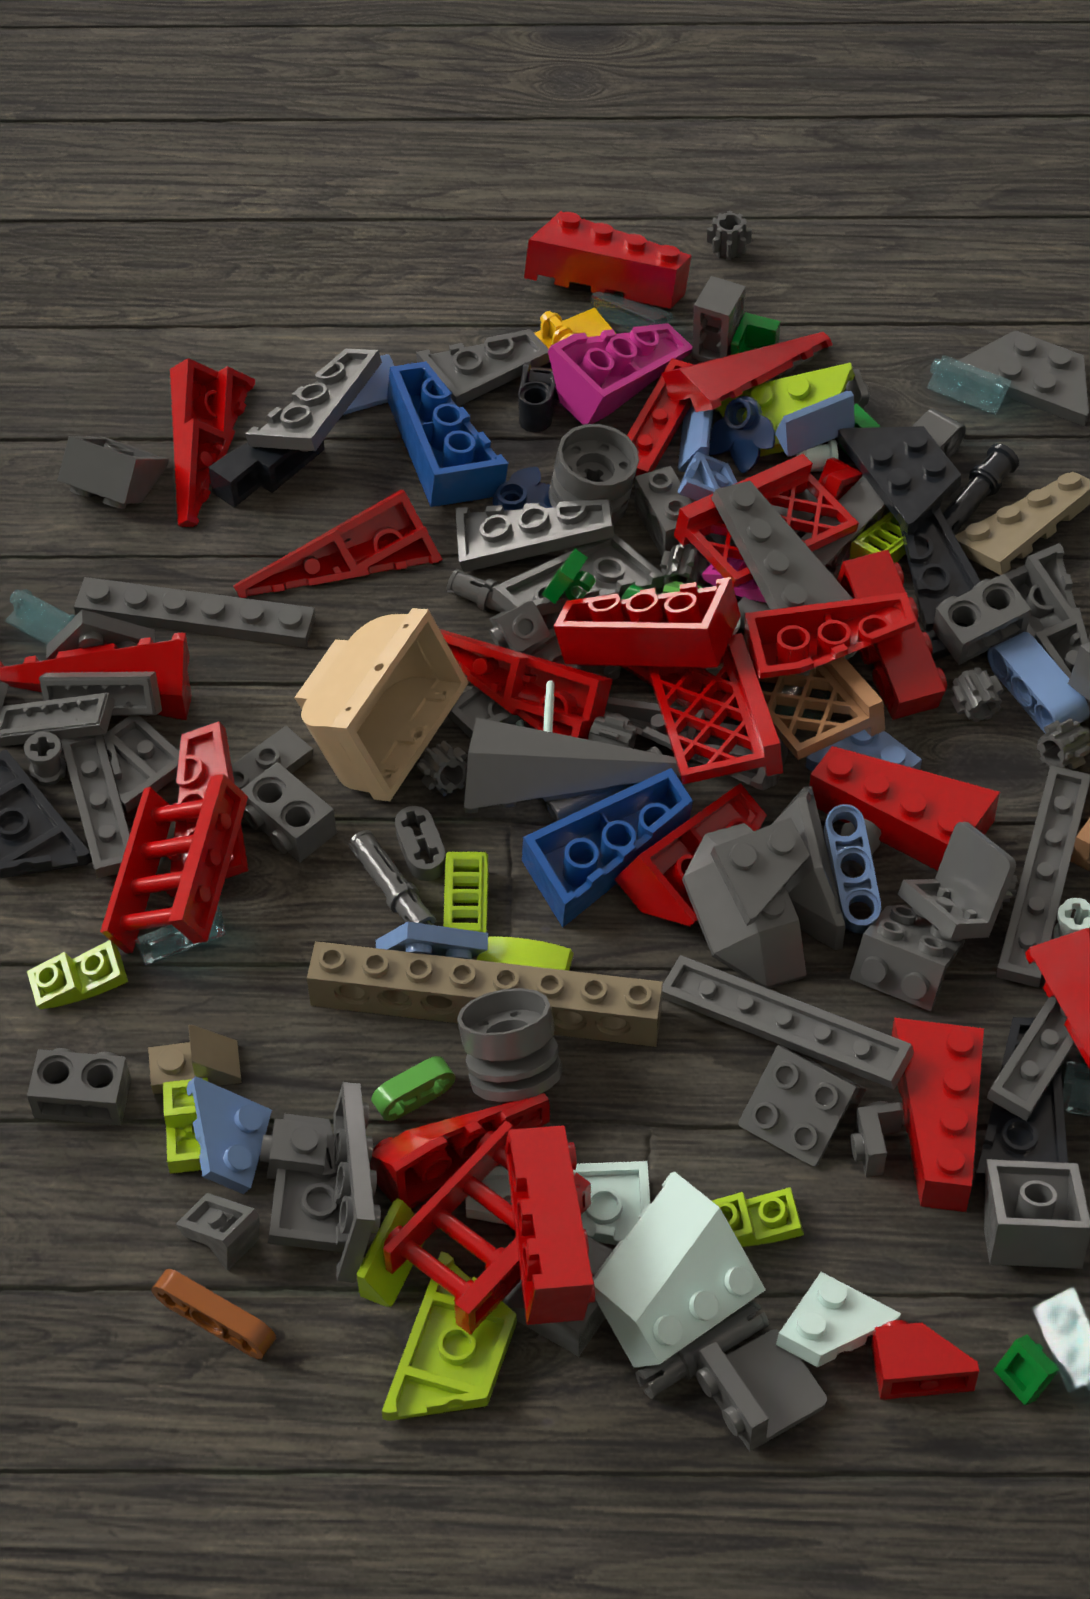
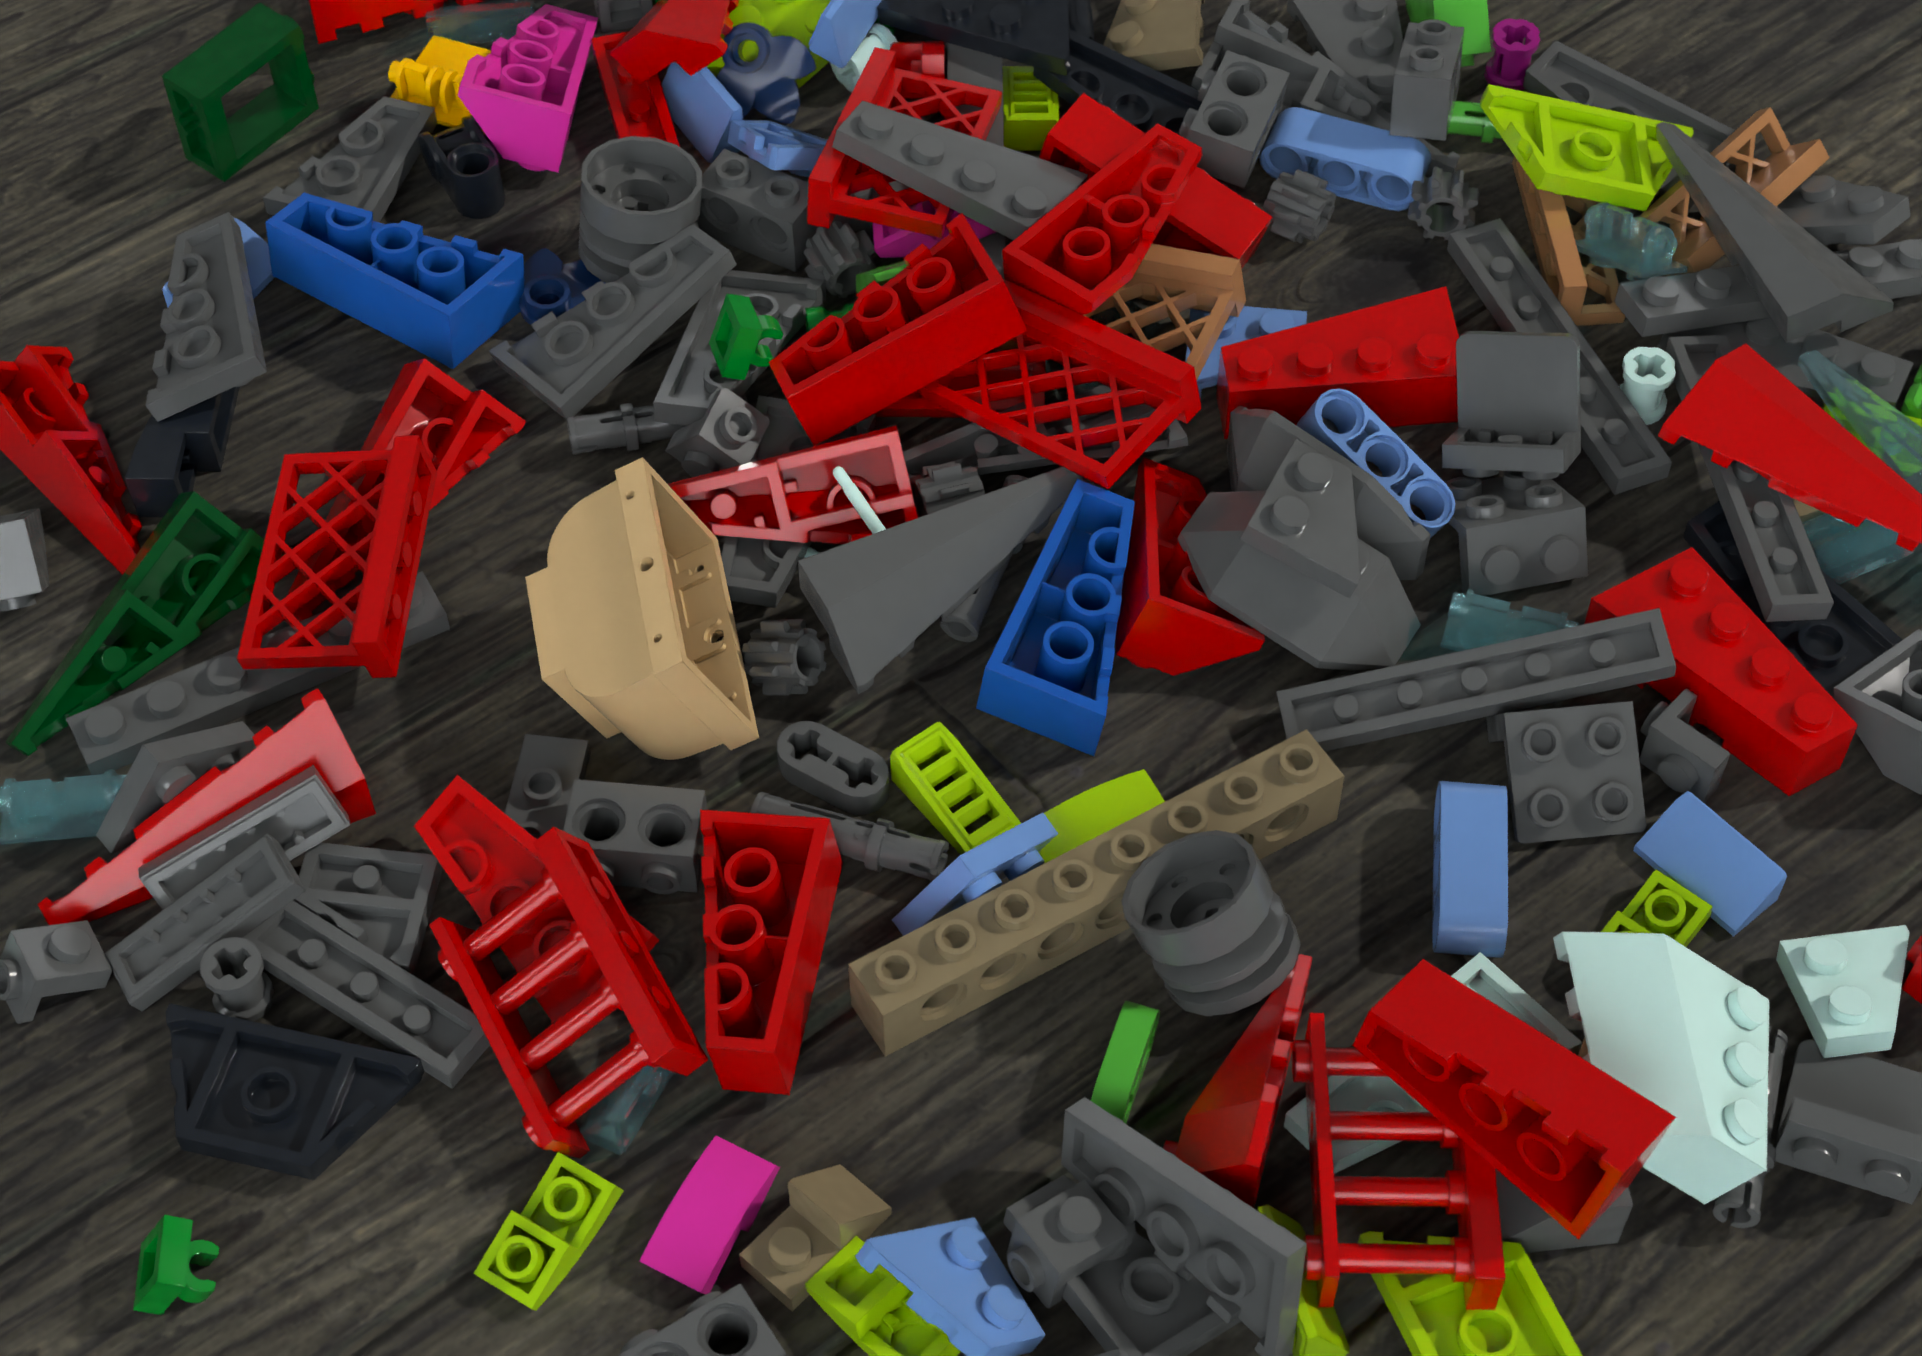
camera: 40 degrees left, 0 degrees up
none -> dark green wedge [5,491,284,756]
none -> dark green window [162,3,319,182]
none -> red fence [237,435,437,678]
none -> dark pink slope [639,1136,780,1294]
none -> red wedge [700,810,843,1095]
none -> medium blue beam [1432,781,1508,958]
none -> clear light blue hinge [1440,589,1579,652]
none -> medium blue slope [1633,791,1787,937]

